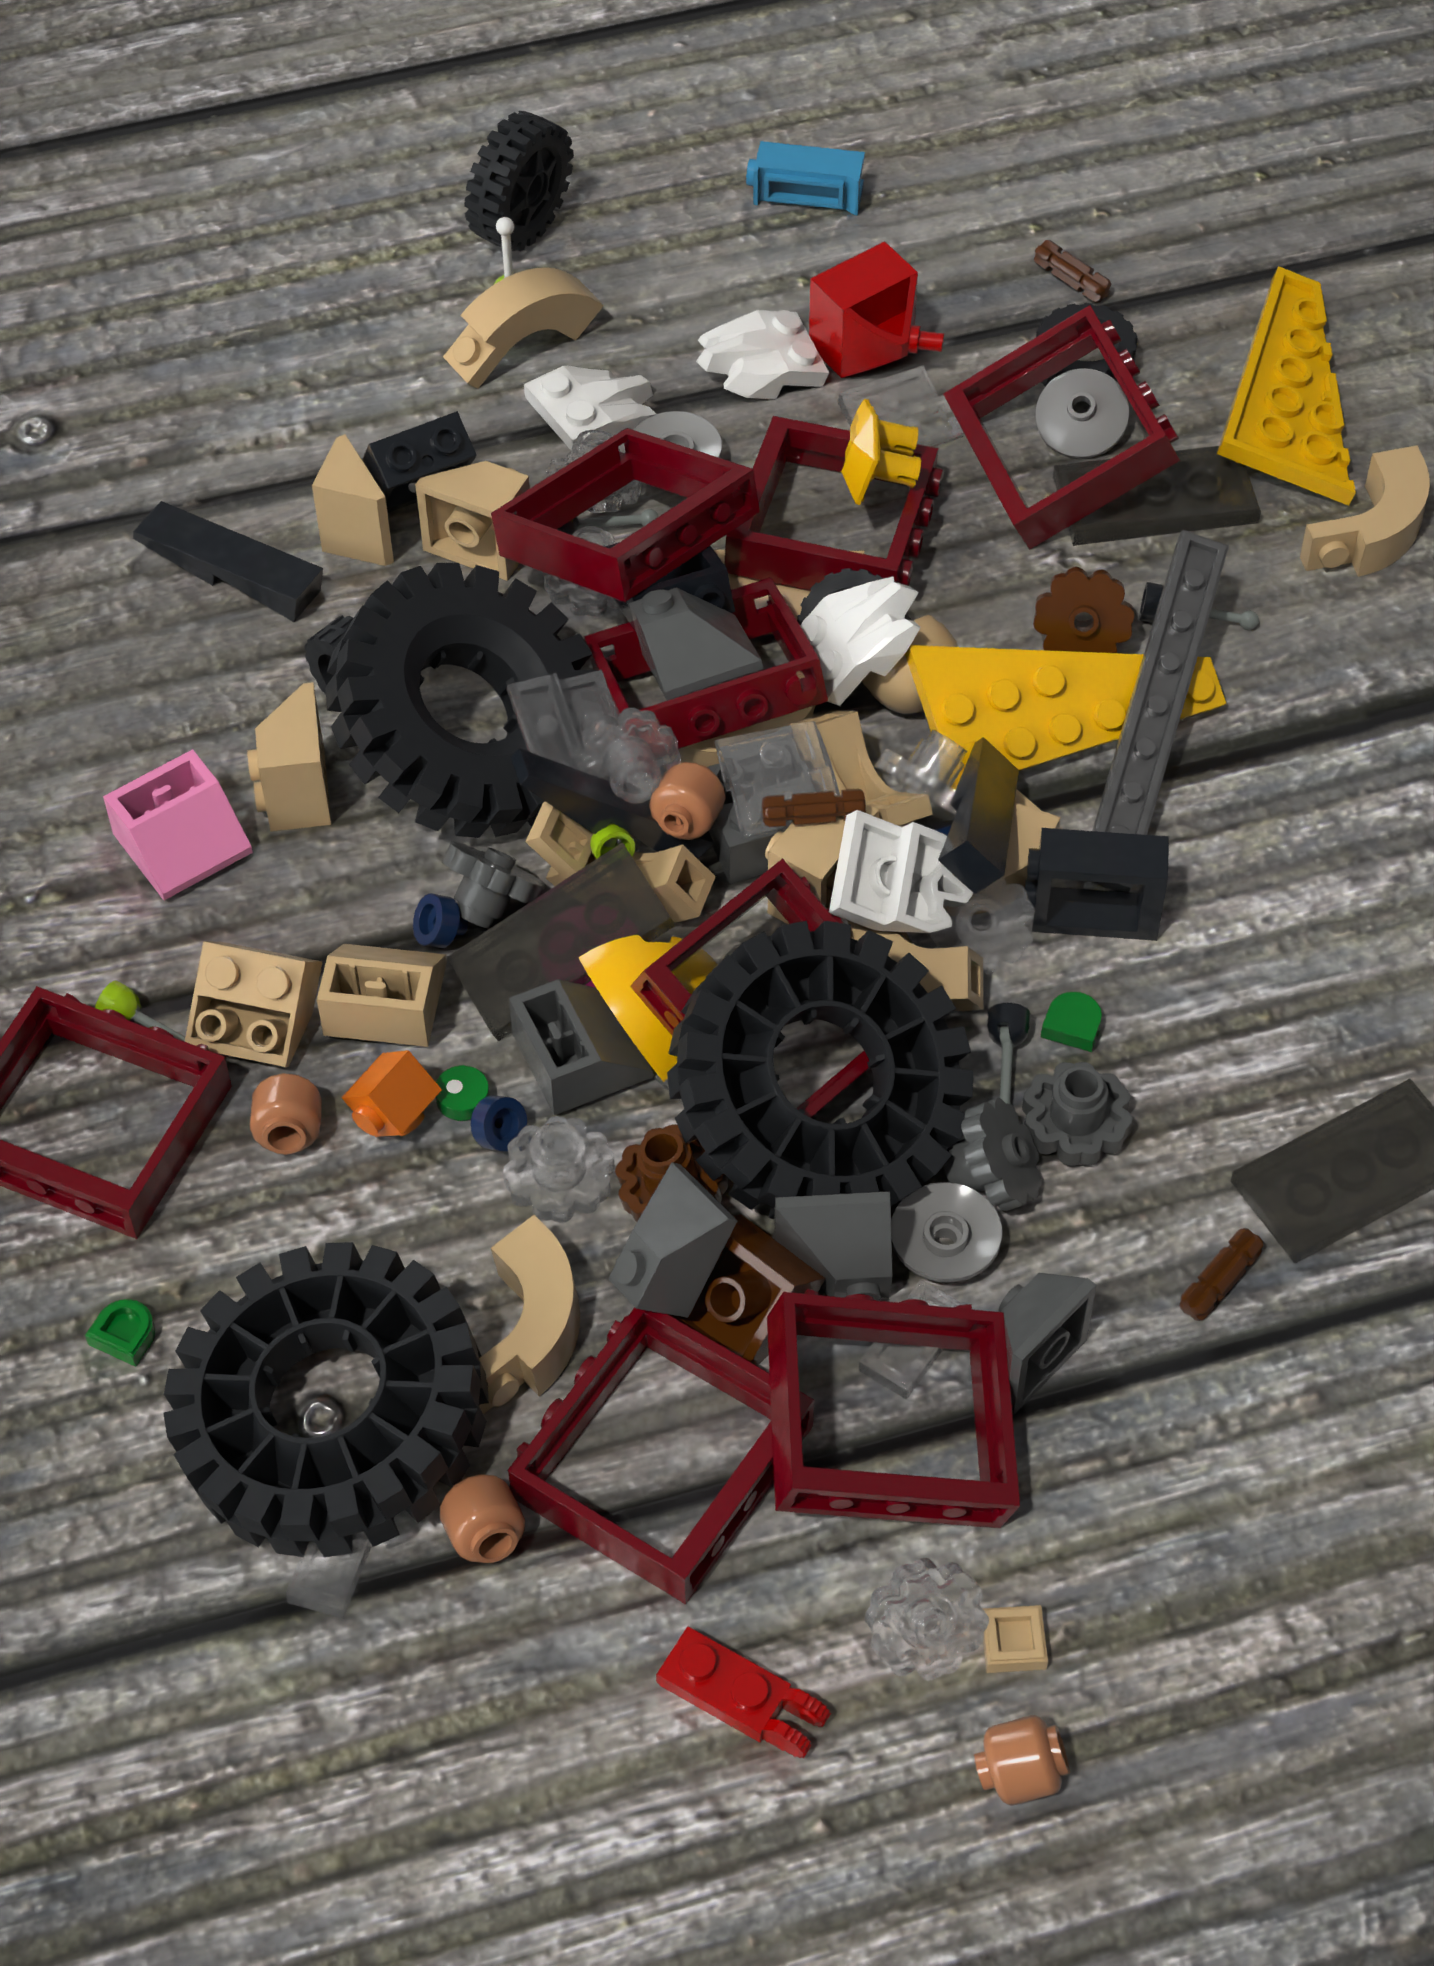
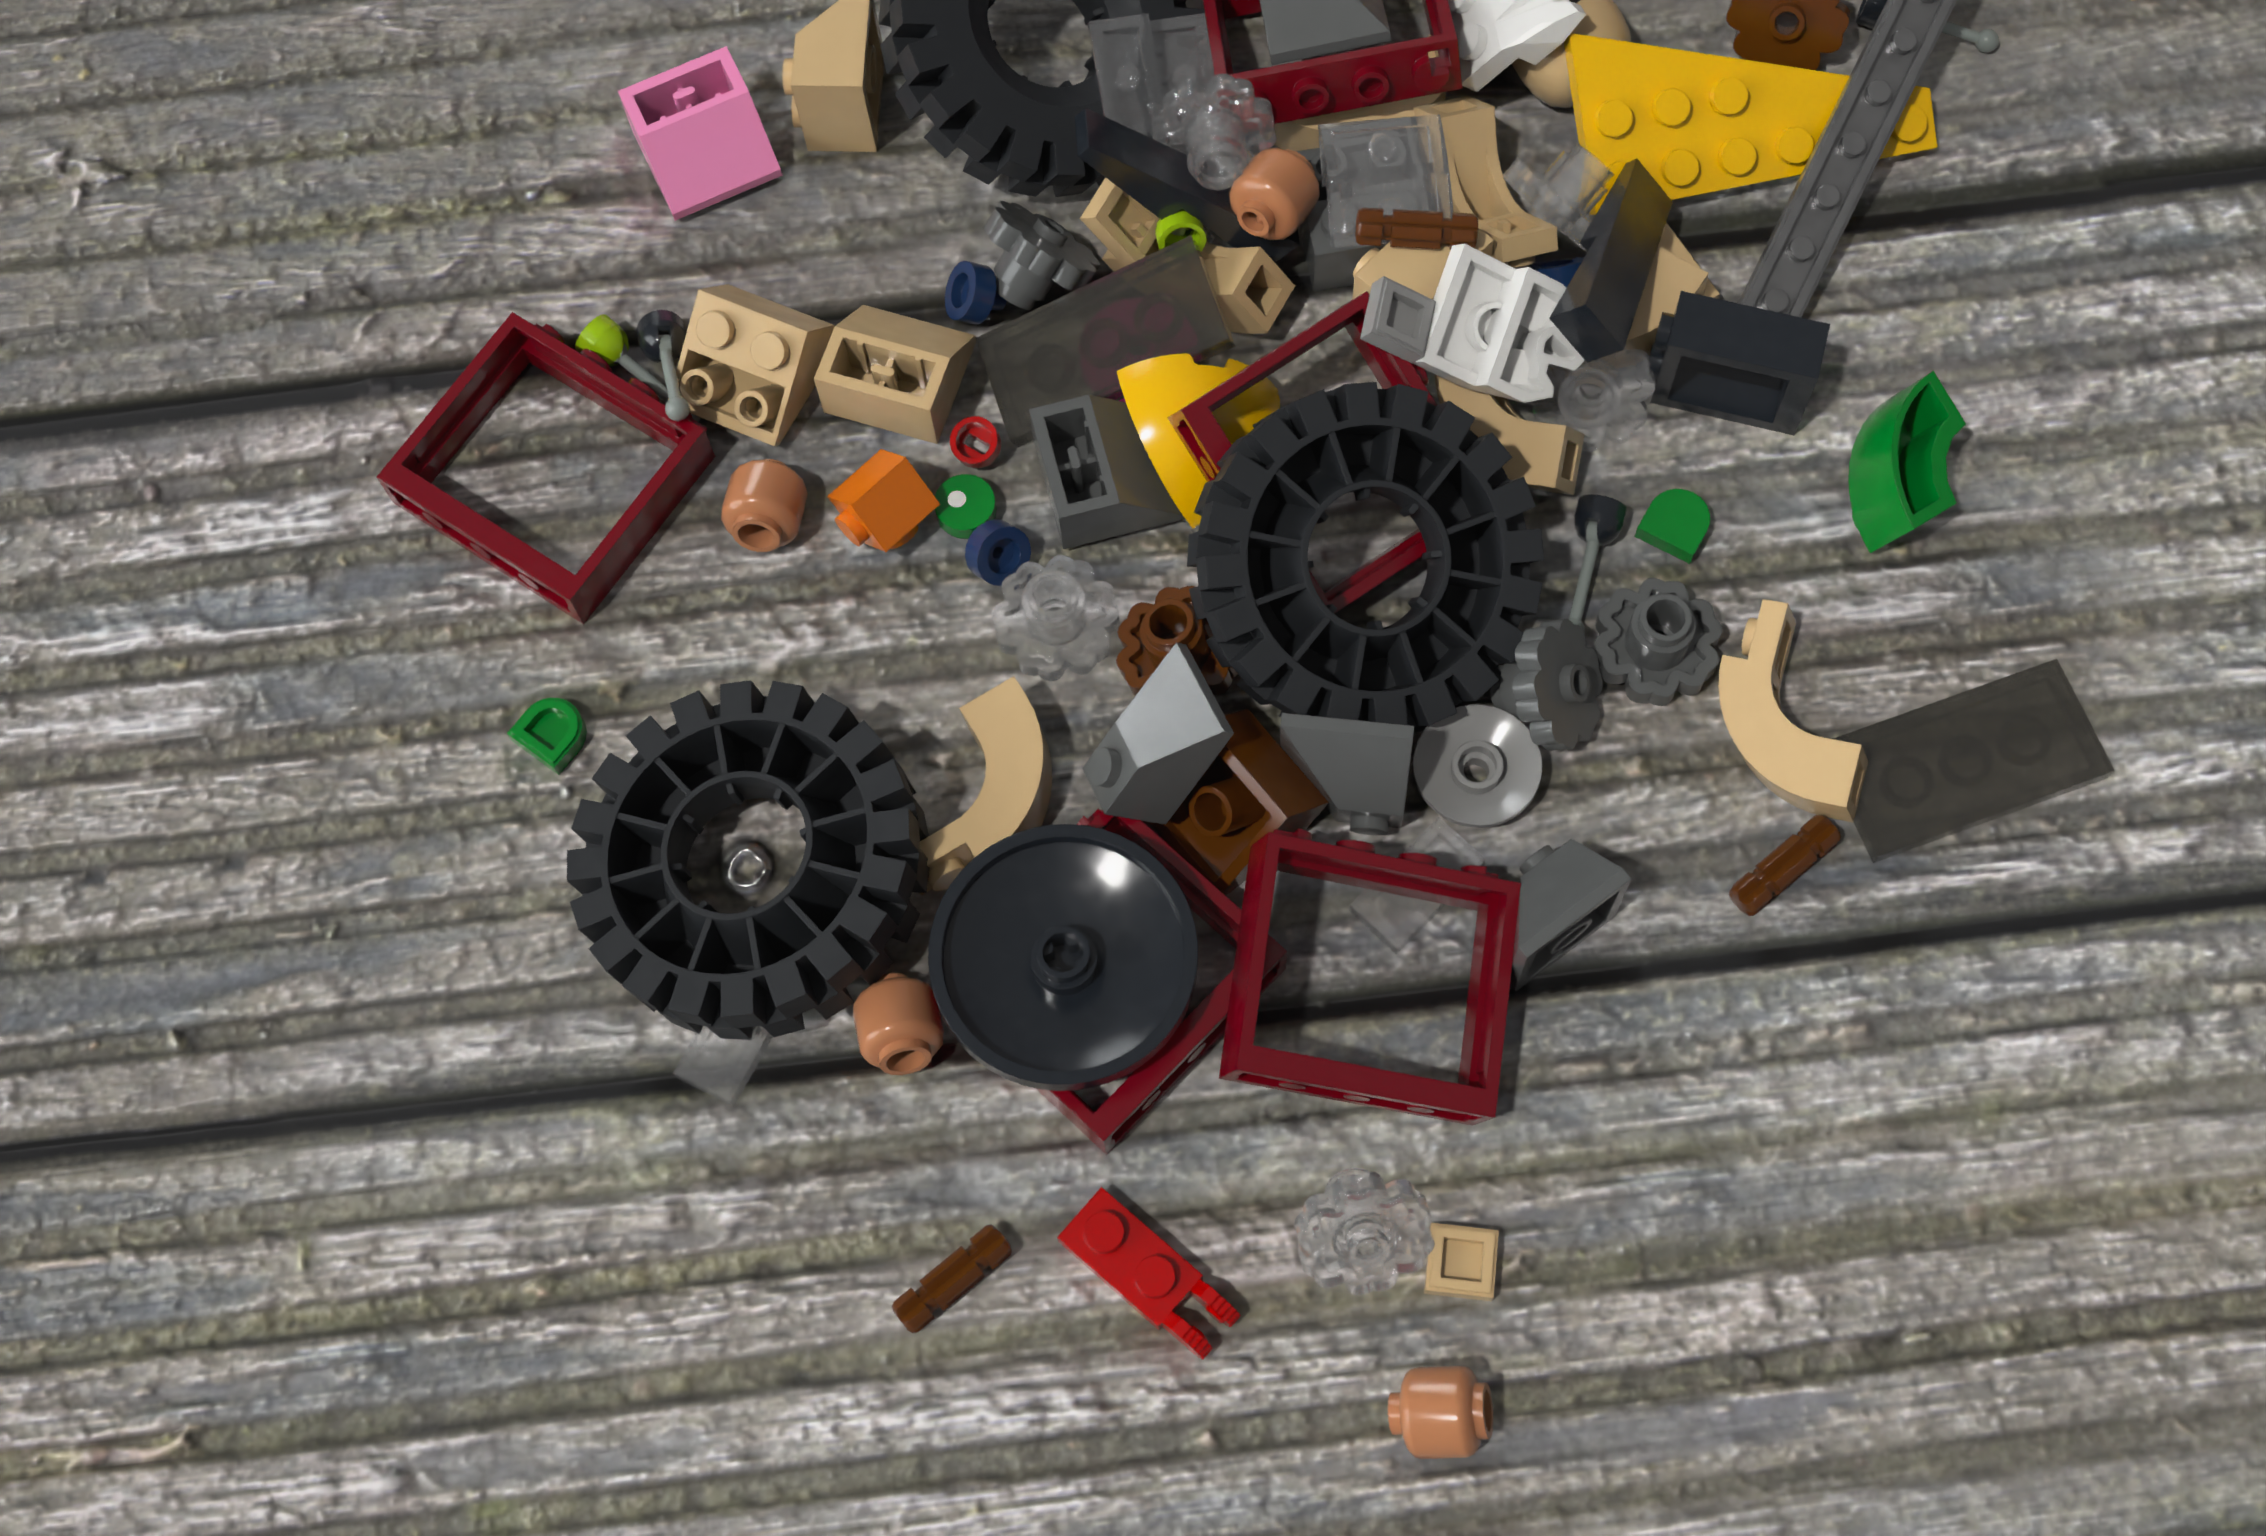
camera: 15 degrees right, 15 degrees up
none -> hinge [636,310,690,421]
none -> reddish brown axle [892,1224,1012,1333]
none -> black dish [928,824,1198,1091]
none -> red hinge [950,416,1001,469]
none -> light grey tile [1360,276,1436,363]
none -> tan arch [1718,599,1868,823]
none -> green brick [1848,371,1966,553]

